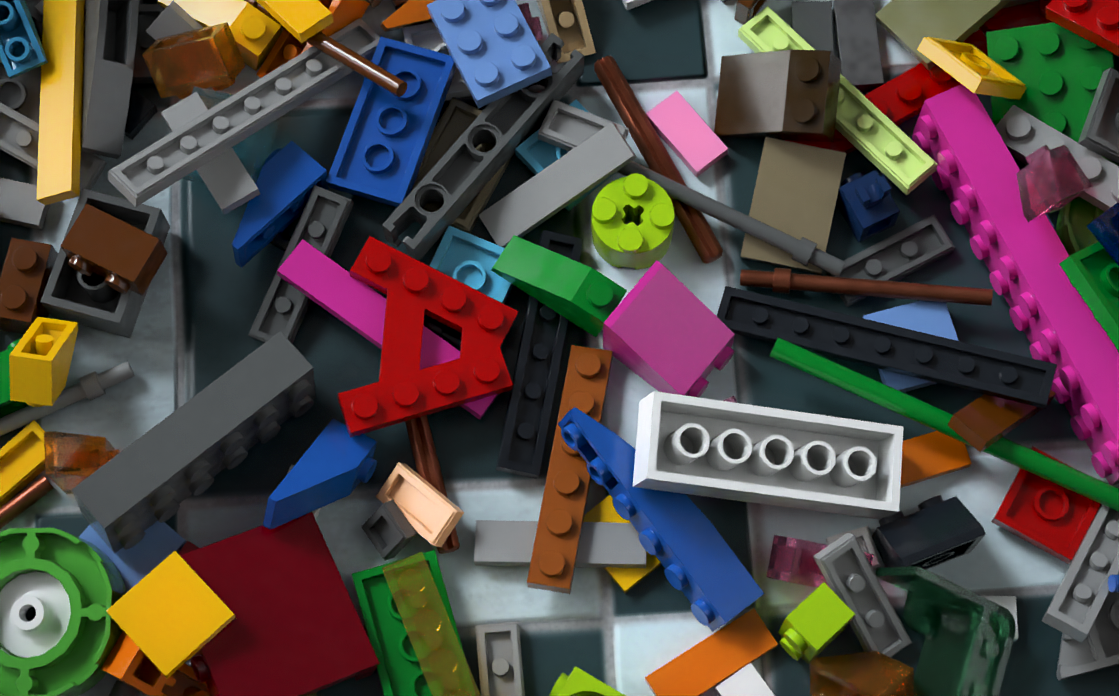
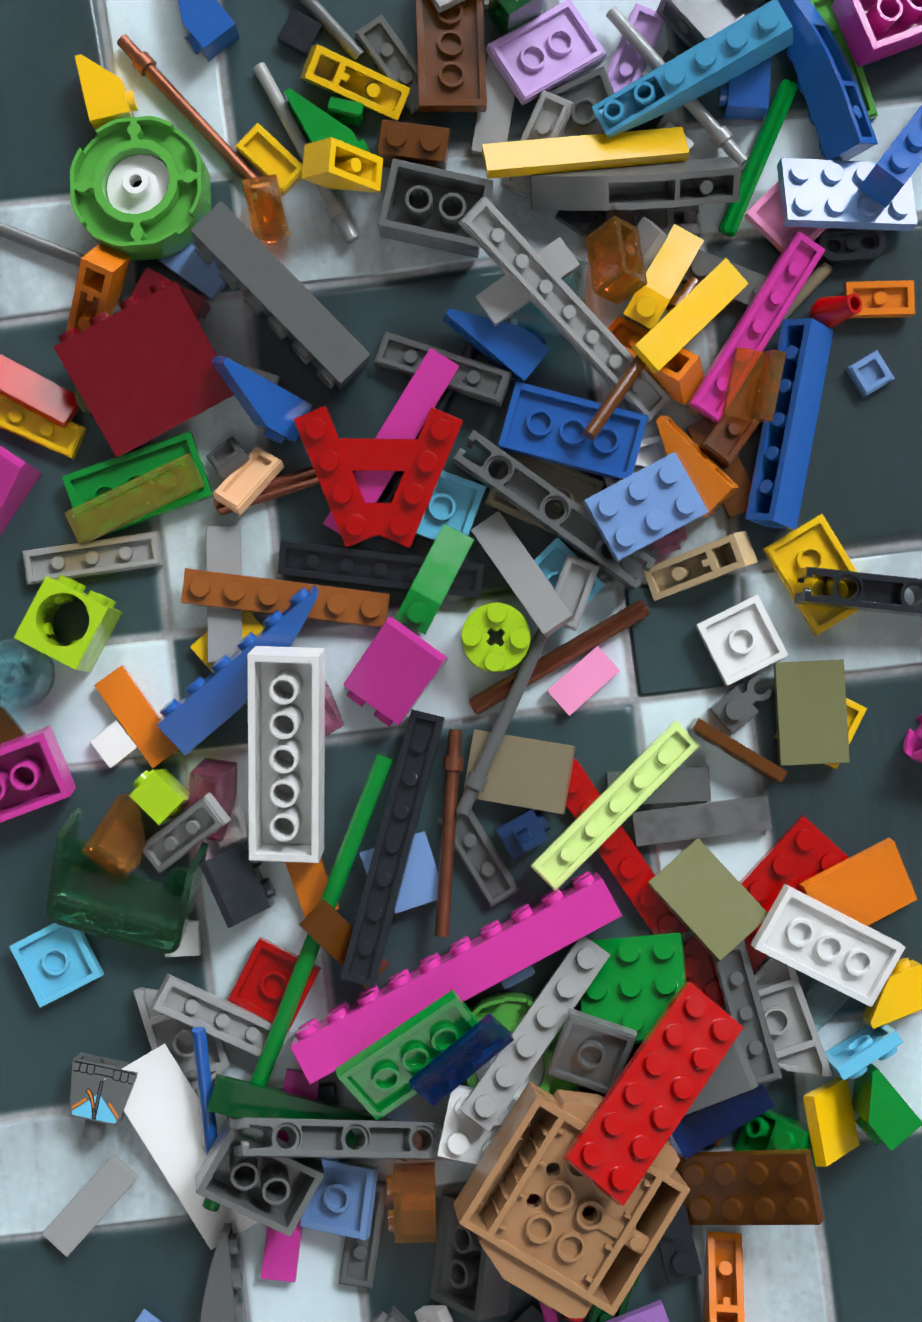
camera: 85 degrees right, 15 degrees up
reddish brown brick [60,203,168,296] -> none
yellow tile [106,551,236,679] -> none
dark brown slope [714,50,841,142] -> none
yellow tile [917,37,1027,100] -> none
clear pink slope [1016,145,1093,222] -> none

